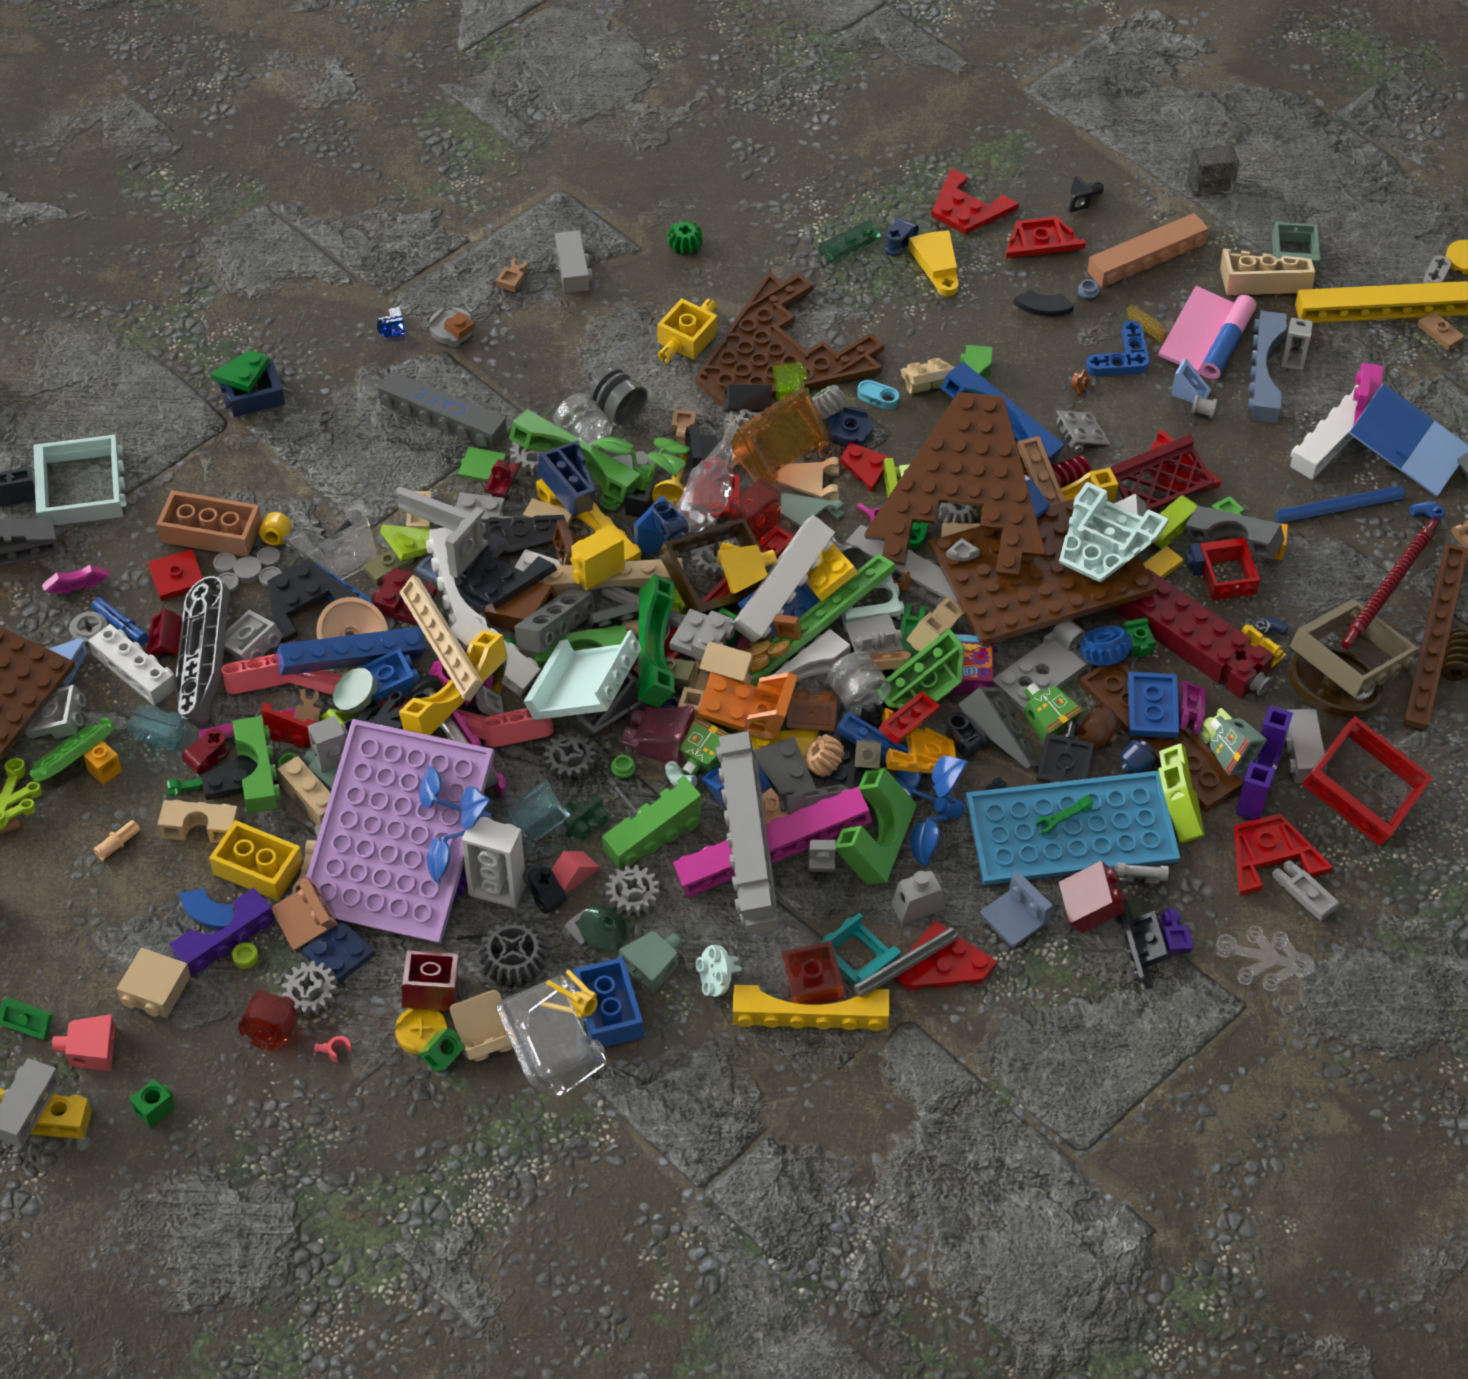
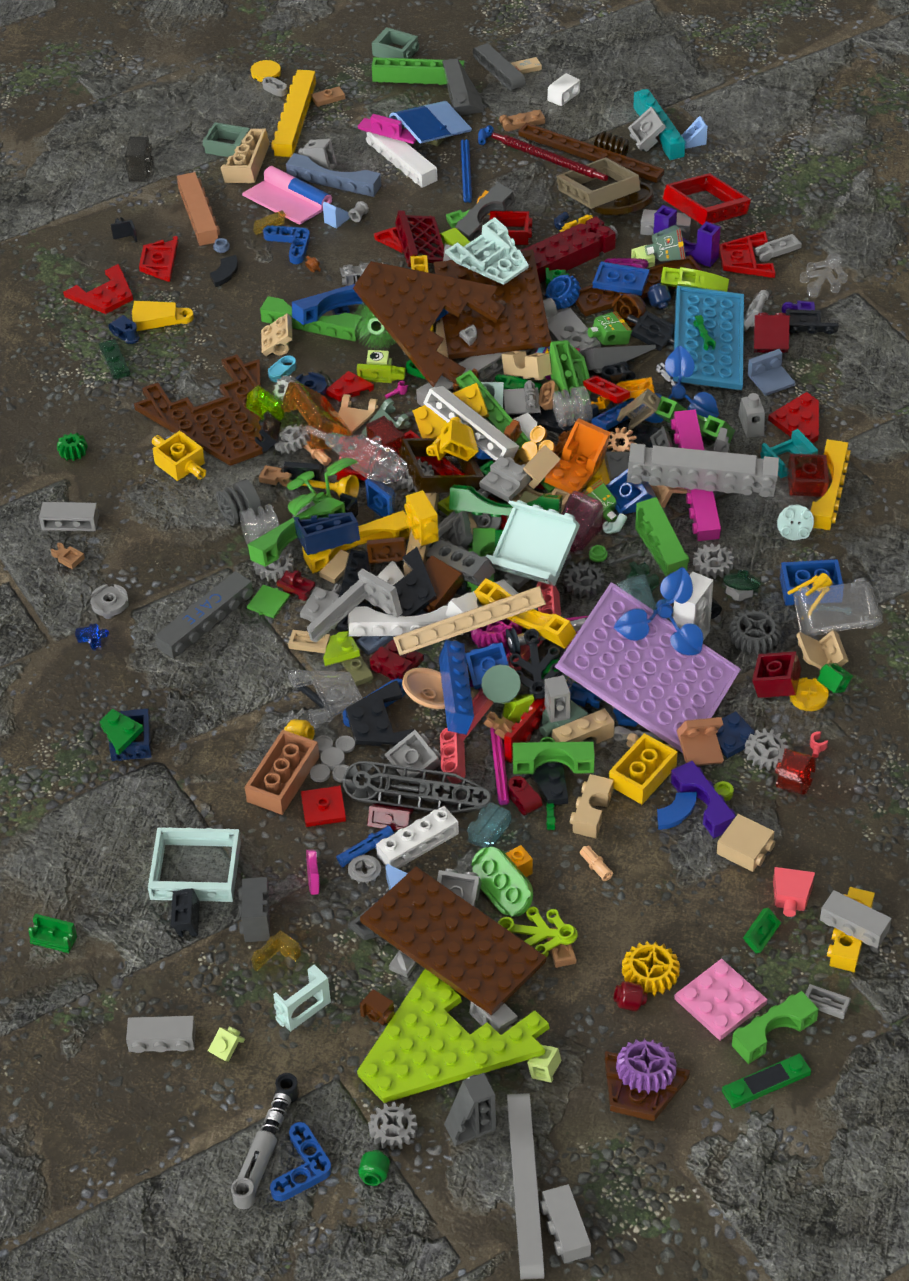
camera: 75 degrees left, 5 degrees down
green brick [129,1079,175,1128] -> none
dark orange plate [444,312,475,339] -> none
sand green torso [619,931,682,994] -> none
dark blue piece [652,501,689,541] -> none
dark grey axle [854,928,958,997] -> none

